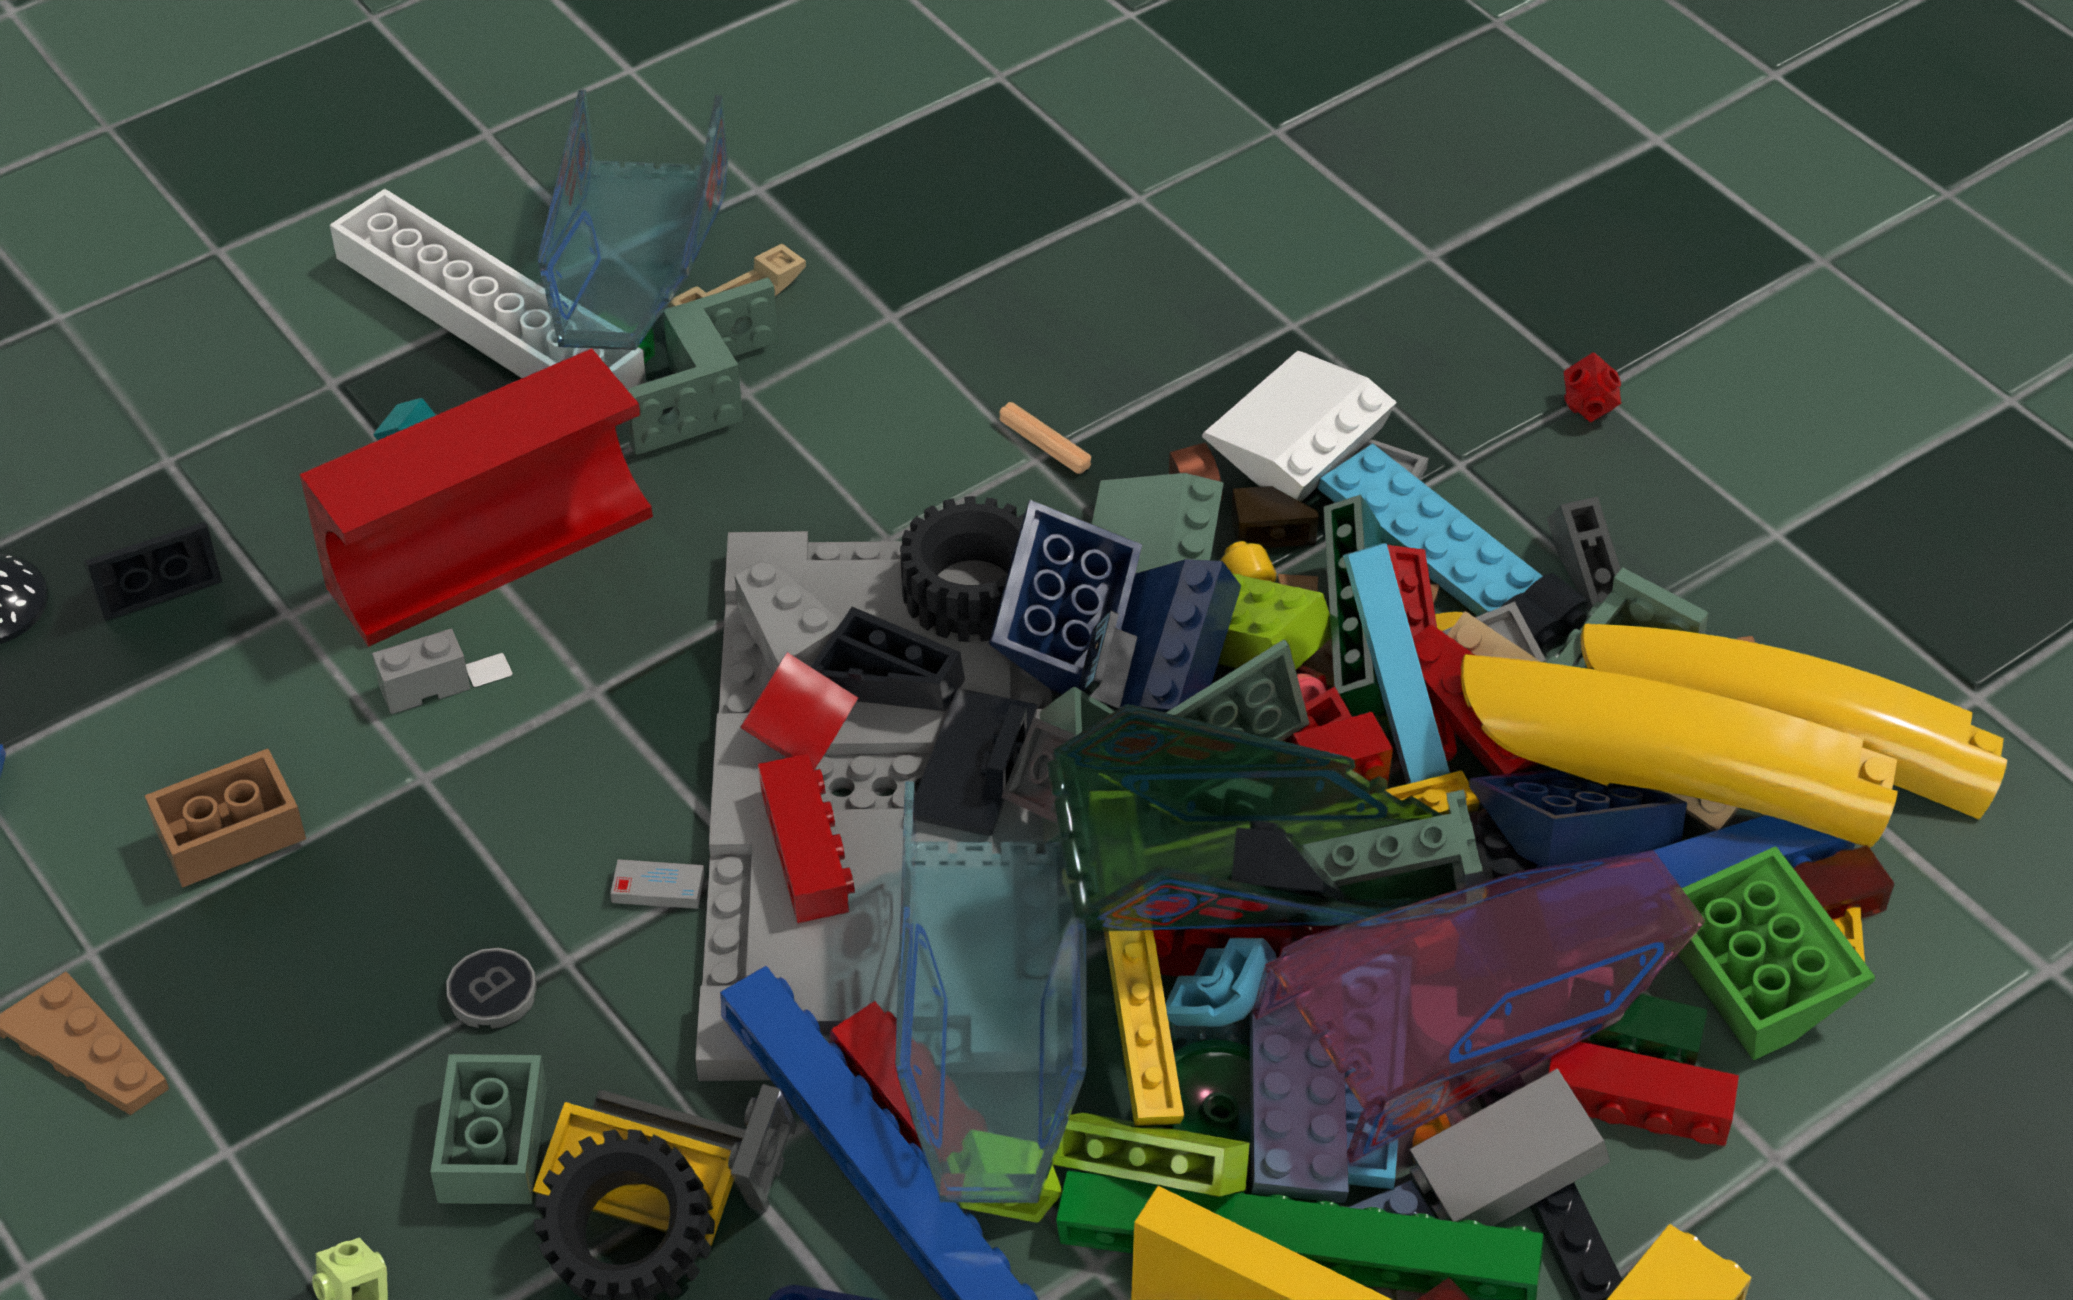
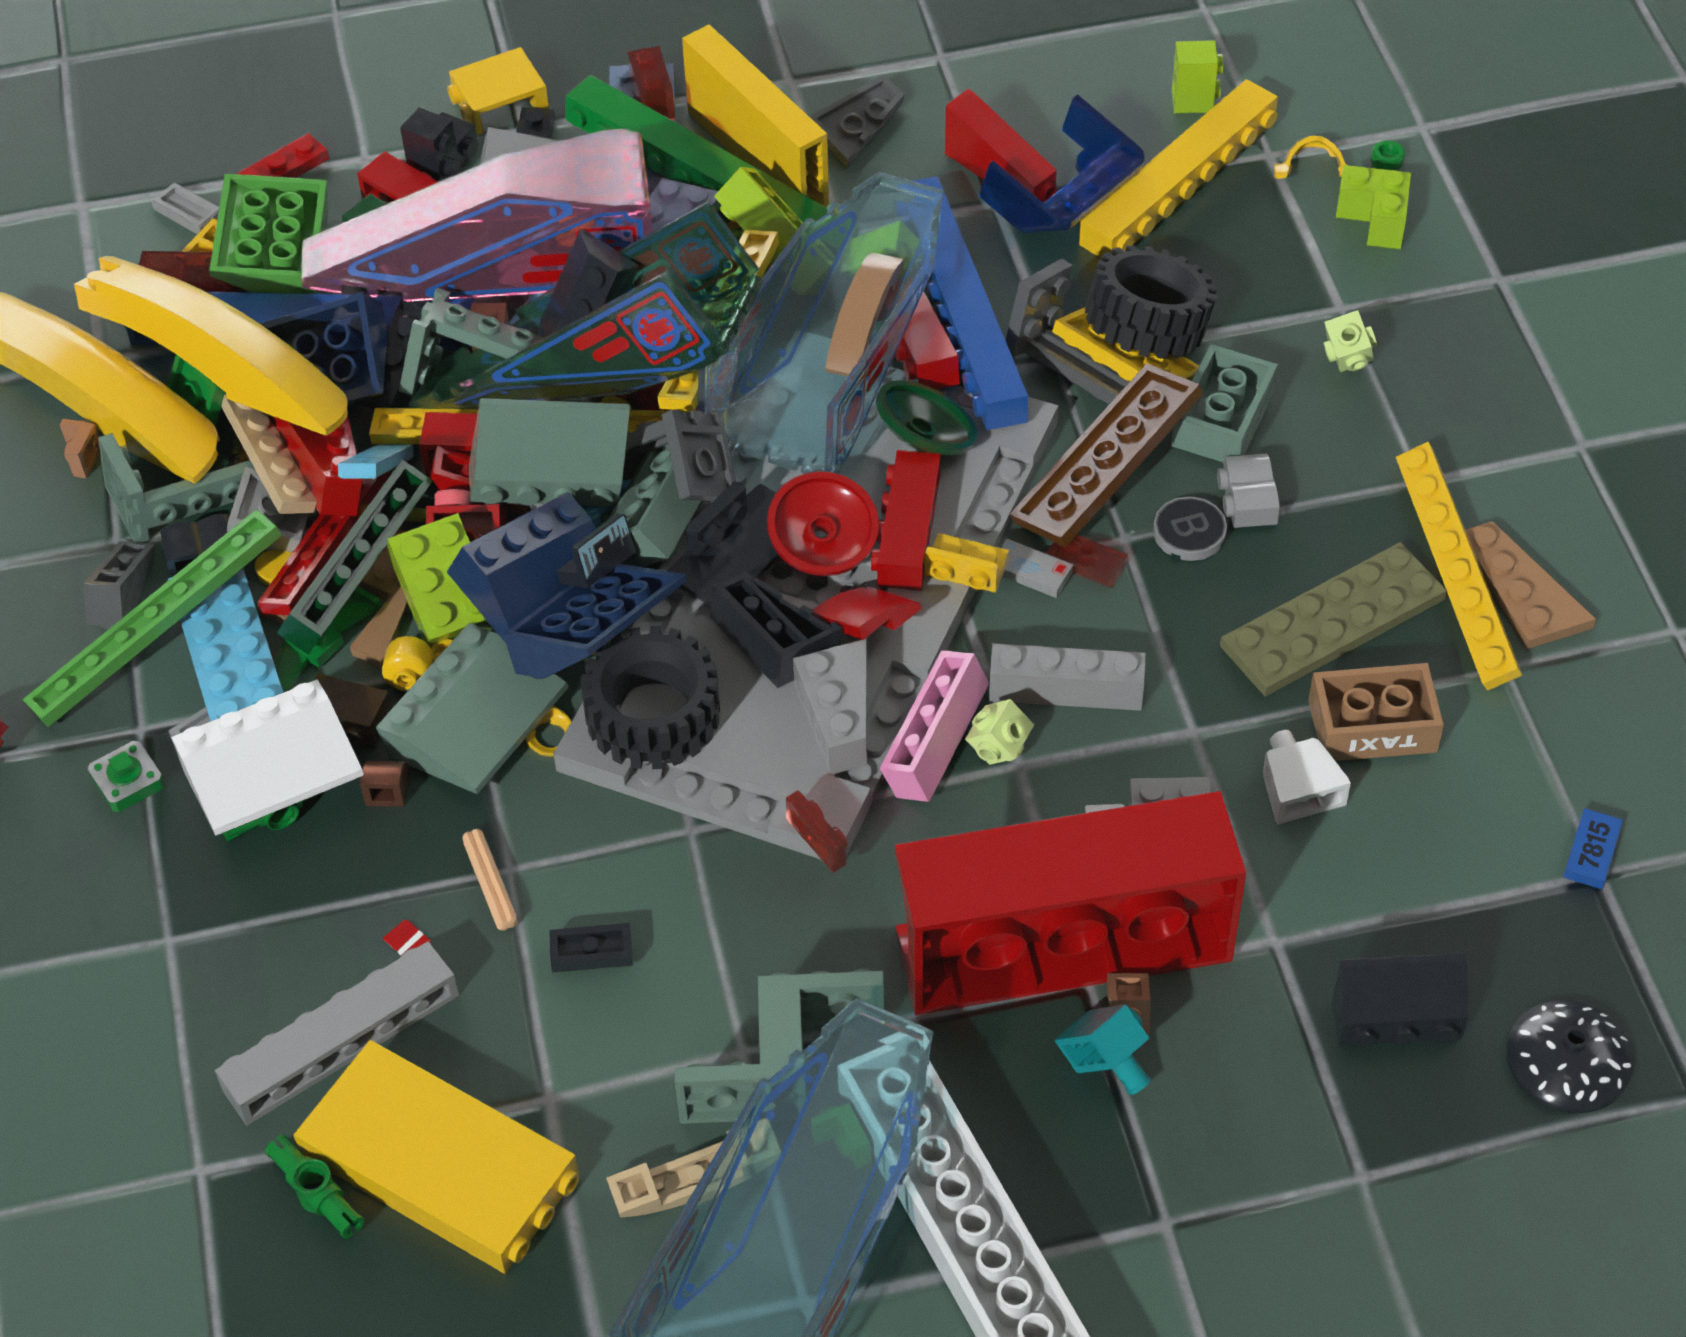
camera: 155 degrees left, 5 degrees up
none -> bright green plate [23,509,282,727]
none -> piece [88,741,165,812]
none -> light grey tile [151,182,219,234]
none -> light grey brick [215,941,459,1126]
none -> red plate [236,133,330,178]
none -> green pin [265,1134,365,1239]
none -> yellow brick [293,1040,579,1274]
none -> red sticker [383,920,431,956]
none -> black brick [400,107,478,186]
none -> black plate [549,923,633,973]
none -> red dish [767,472,879,576]
none -> clear red plate [786,790,848,873]
none -> medium nougat slope [825,252,904,379]
none -> dark green dish [876,380,978,456]
none -> bright pink brick [880,650,989,802]
none -> yellow bracket [925,533,1009,593]
none -> yellowish green brick [965,699,1034,765]
none -> light grey brick [989,643,1146,711]
none -> reddish brown plate [1010,364,1203,547]
none -> clear red plate [1046,535,1128,588]
none -> light grey brick [1217,453,1280,528]
none -> olive plate [1220,542,1447,697]
none -> white torso [1263,730,1351,825]
none -> yellow plate [1396,441,1522,691]

